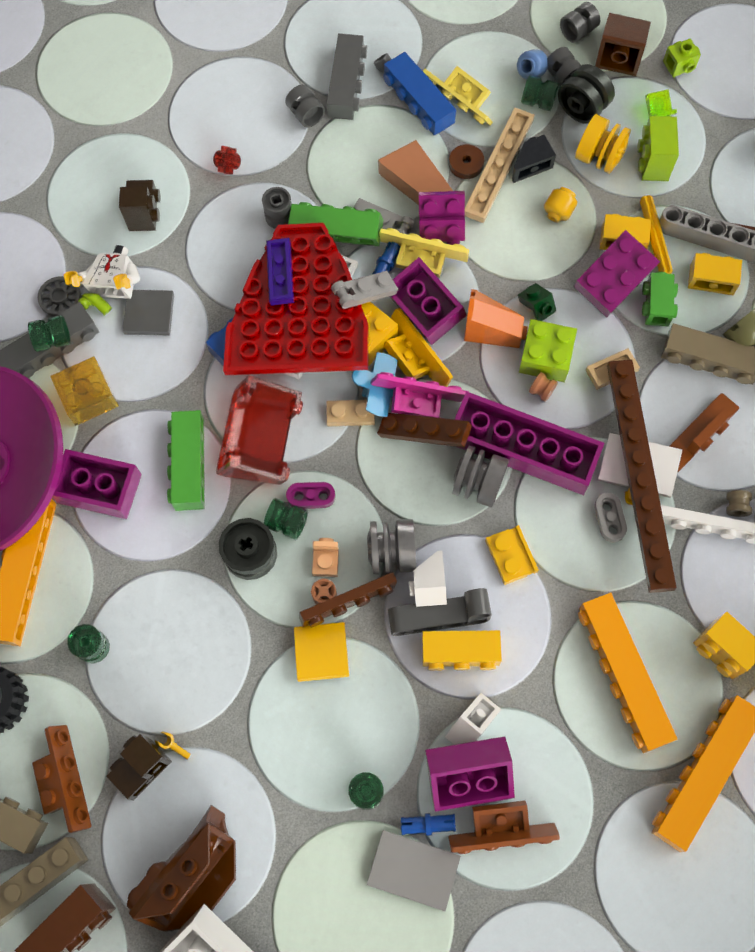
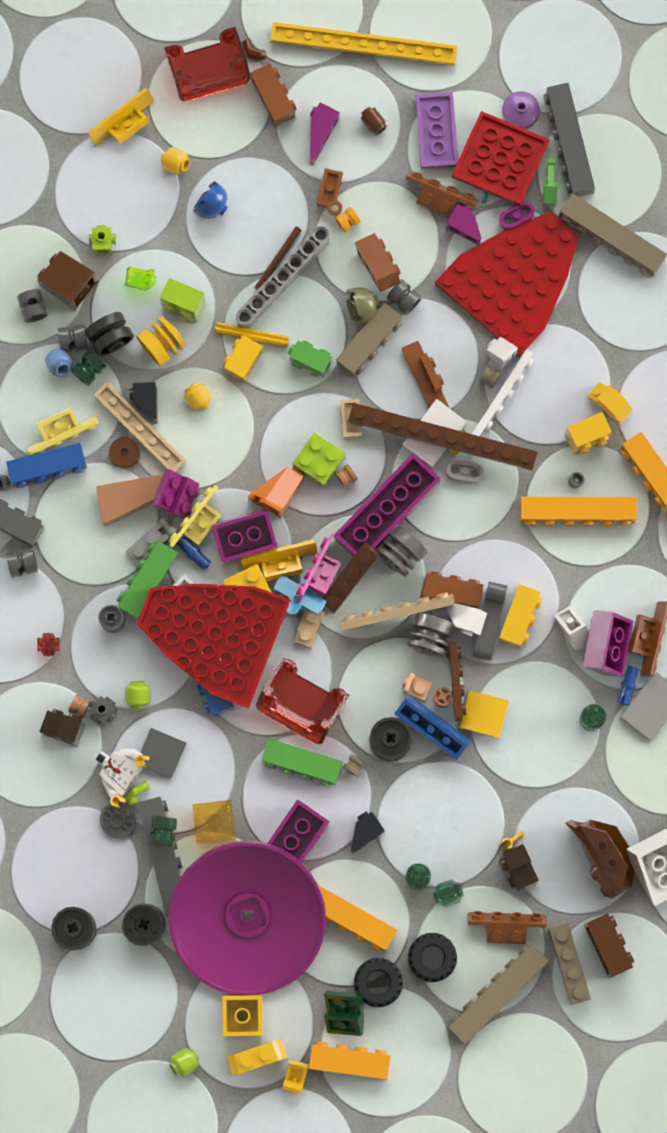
camera: 70 degrees left, 10 degrees up
clear green wheel [264,498,308,540] -> none
dark purple tile [266,238,294,305] -> none
magenta plate [286,482,336,509] -> none
light grey plate [331,271,398,309] -> none
yellow plate [485,525,539,585] -> none
dark green bracket [518,283,556,321] -> none
magenta brick [573,230,660,318] -> none
yellow brick [688,253,742,295] -> none
none -> nougat wheel [69,694,91,718]
none -> dark grey brick [89,696,117,725]
none -> lime head [125,681,150,710]
none -> tan plate [339,592,455,631]
none -> dark tan wheel [343,754,367,778]
none -> black slope [351,811,385,854]
none -> blue brick [394,695,471,760]
none -> dark orange brick [422,571,484,609]
none -> clear green head [433,879,464,908]
none -> dark grey hinge [568,472,585,488]

